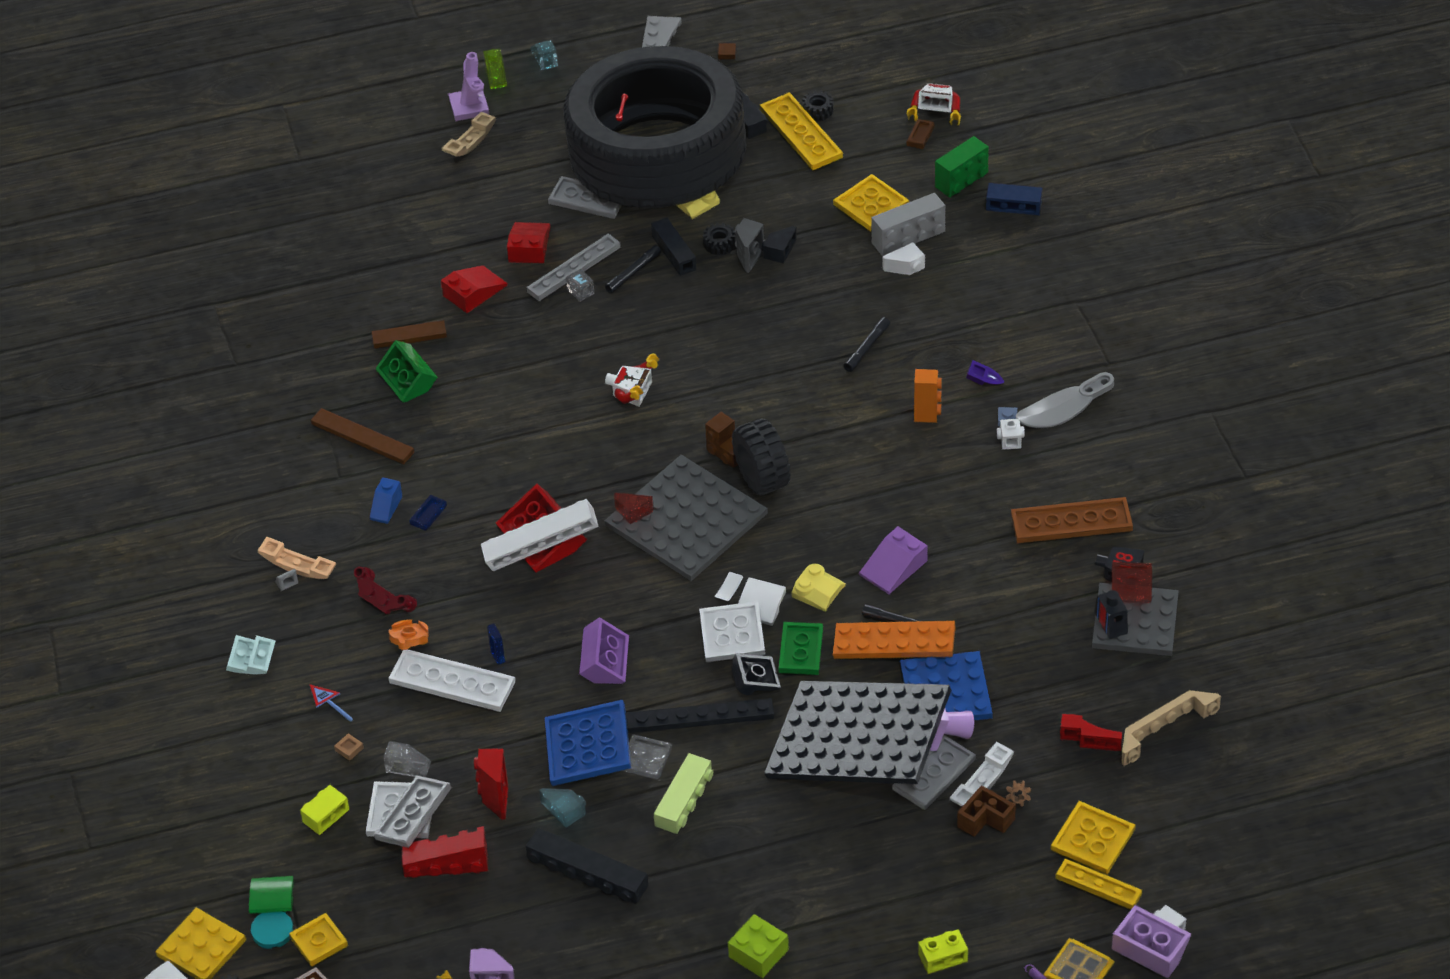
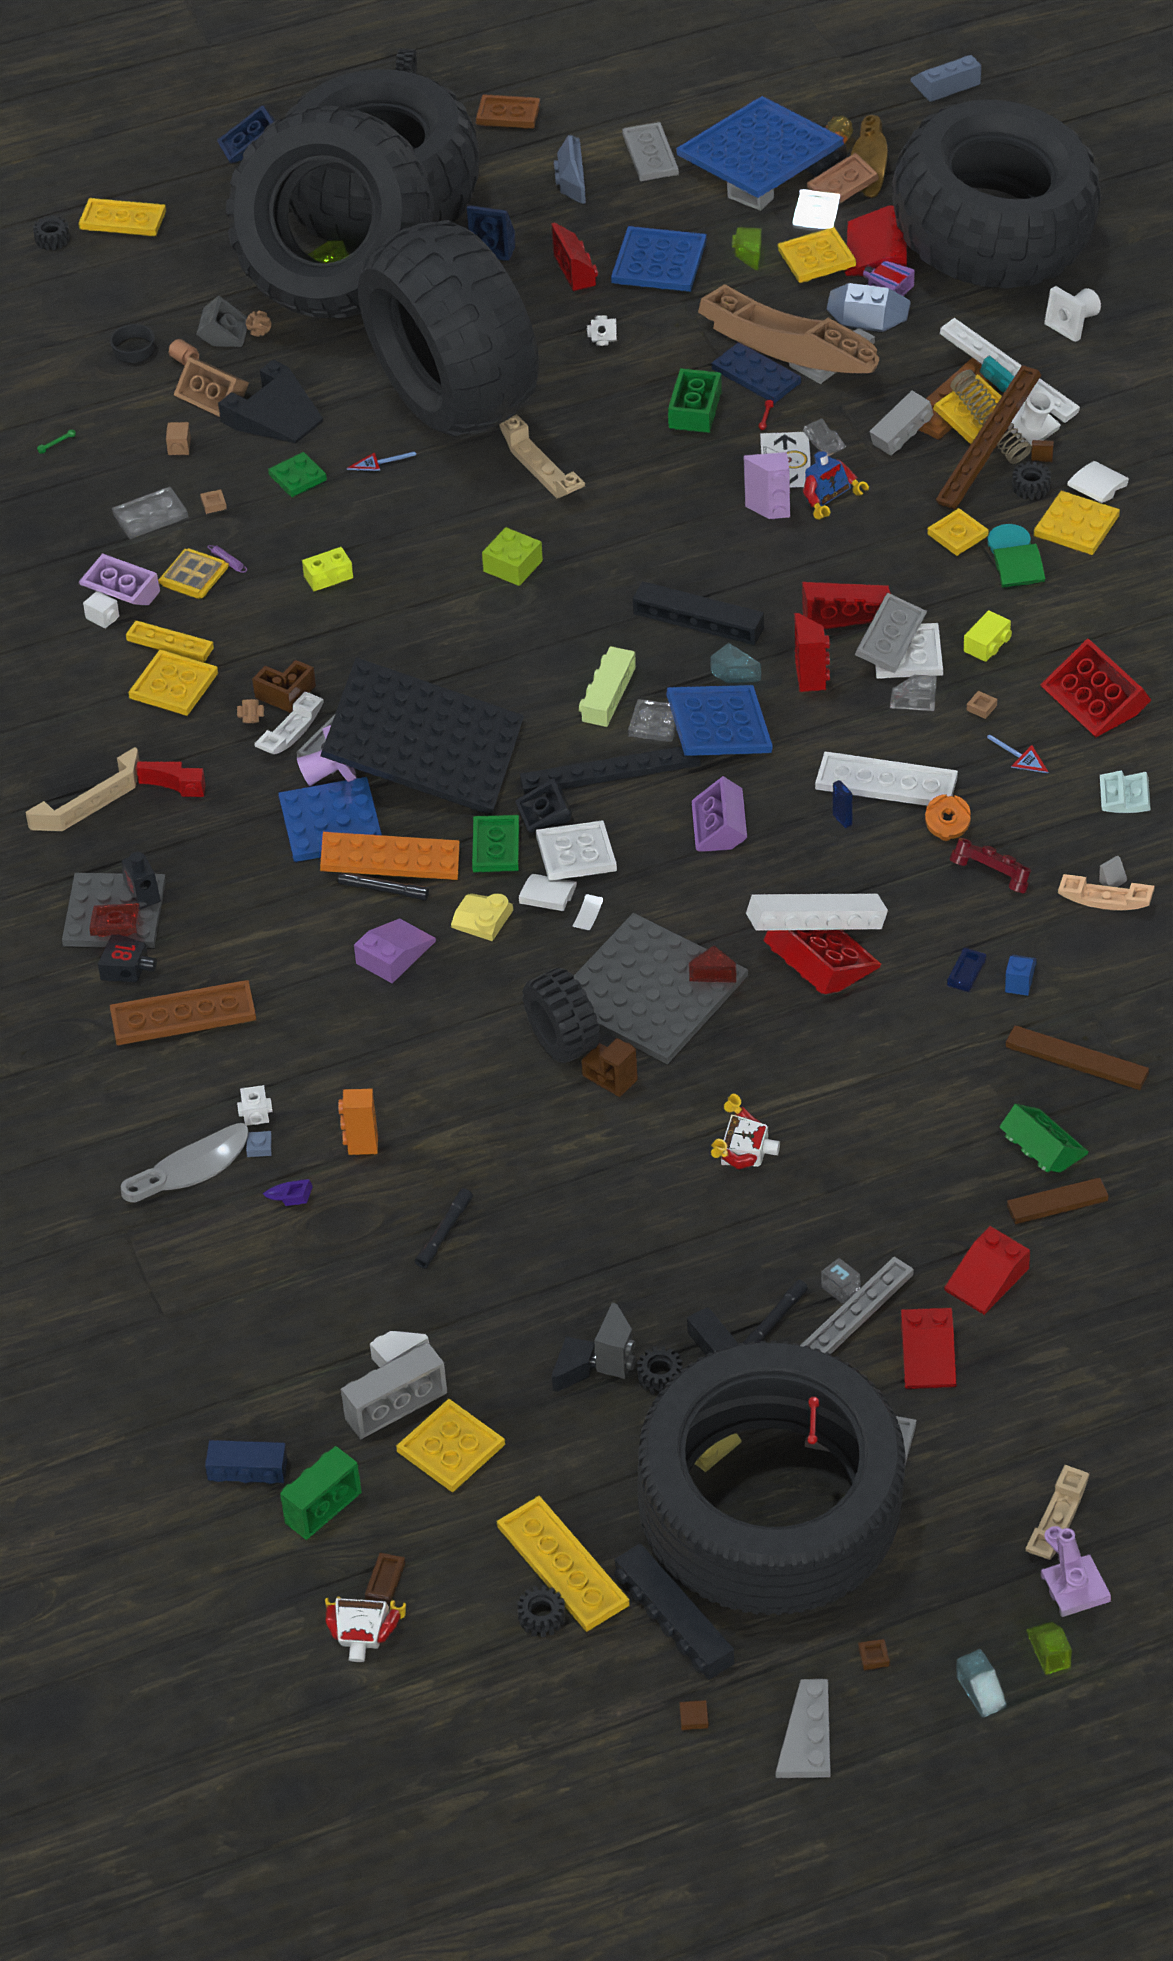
camera: 175 degrees right, 0 degrees up
none -> red slope [1040,639,1152,737]

